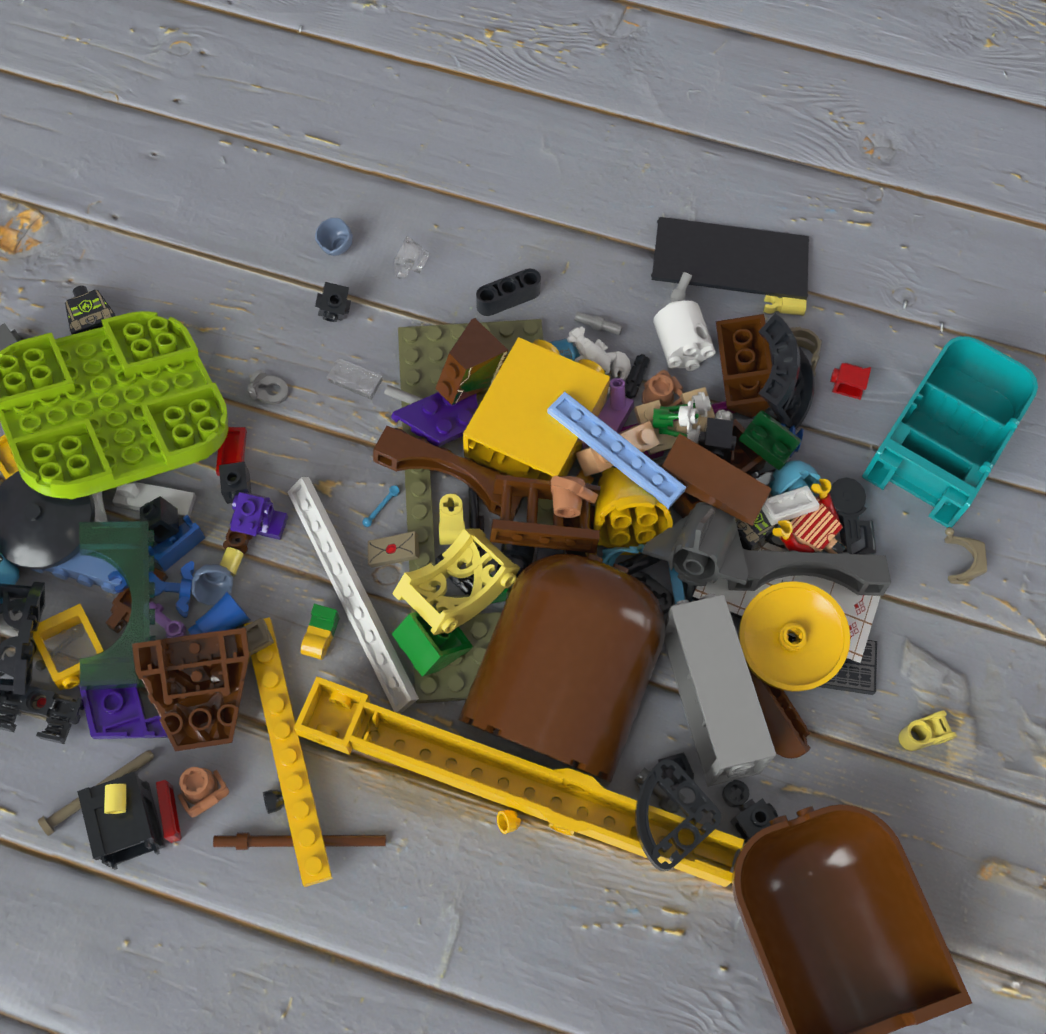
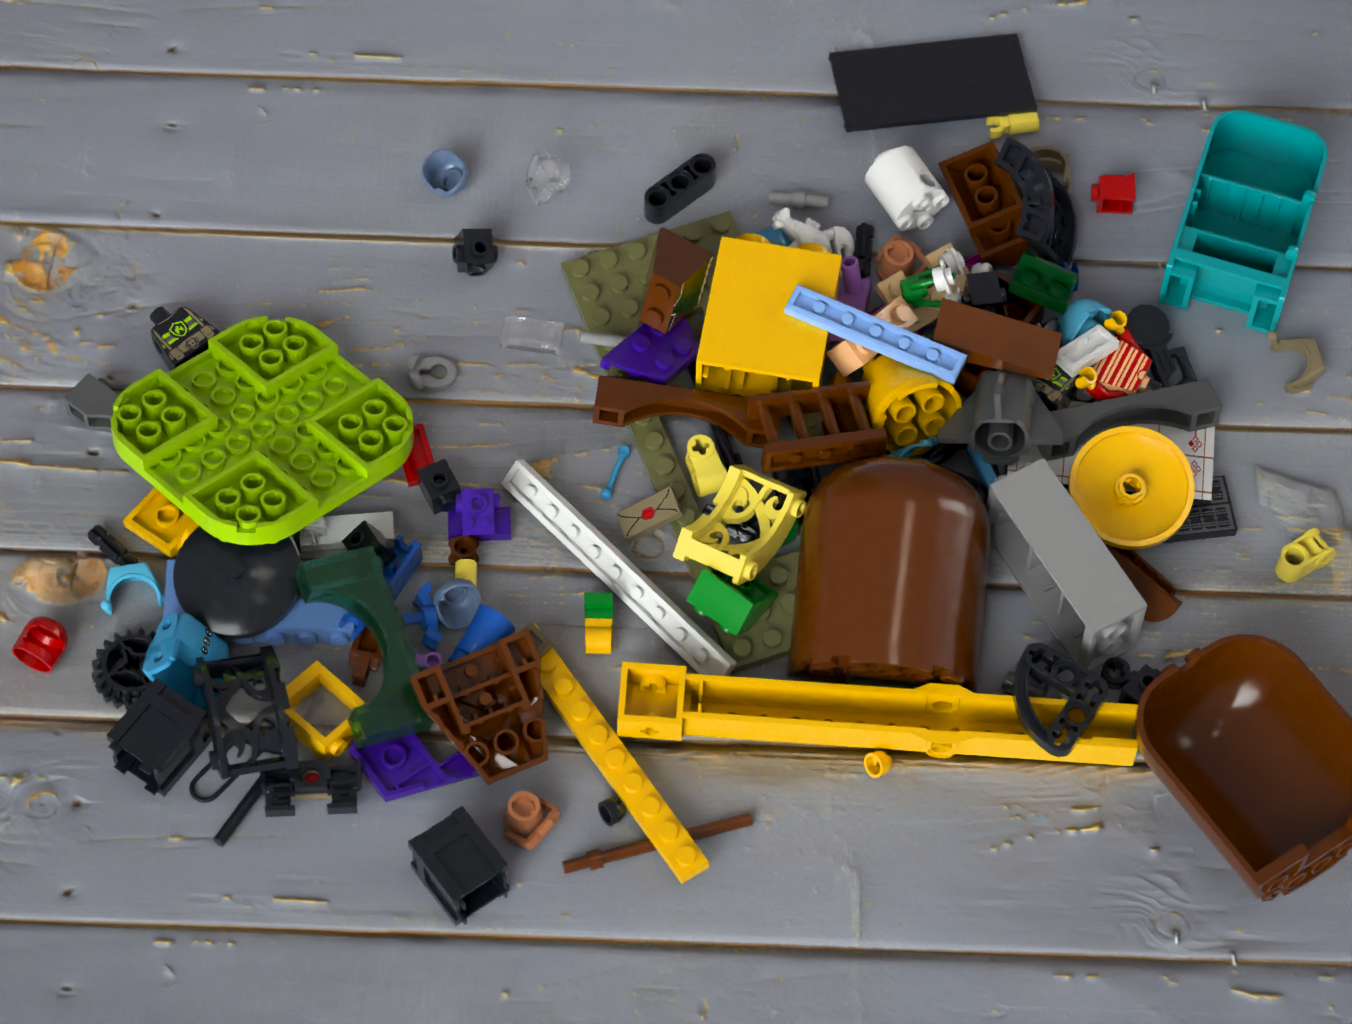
camera: 15 degrees left, 5 degrees down
dark tan bar [37,750,154,836] -> none
light yellow hinge [104,784,127,814] -> none
red tile [156,780,182,843] -> none
nougat piece [551,476,598,518] -> none
light grey bar [670,272,692,303] -> none

